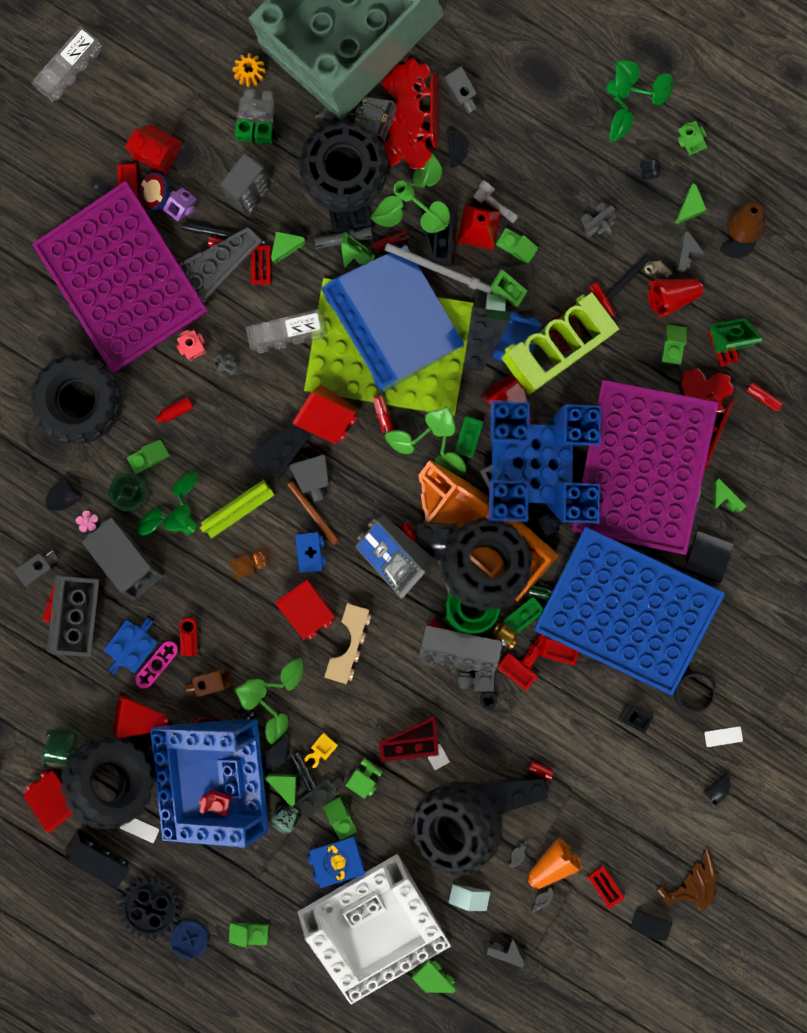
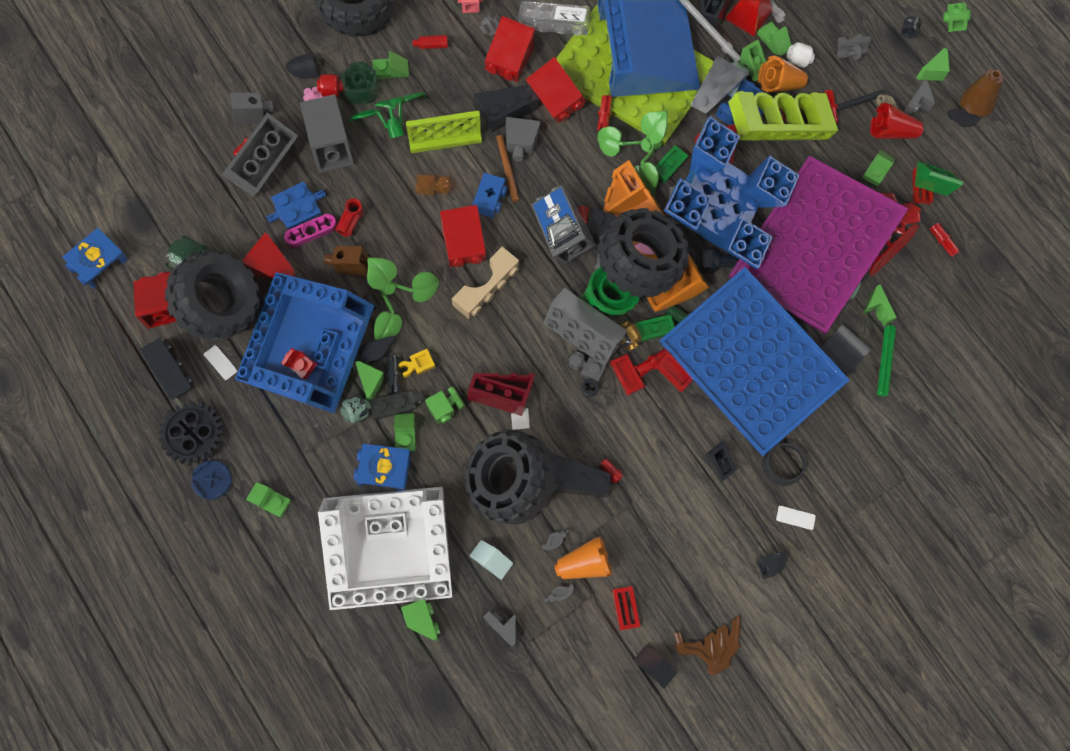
camera: 20 degrees right, 15 degrees down
none -> red head [317,74,344,98]
none -> red slope [485,16,535,82]
none -> orange cone [758,56,808,93]
none -> white head [787,42,815,68]
none -> green axle [877,325,896,397]

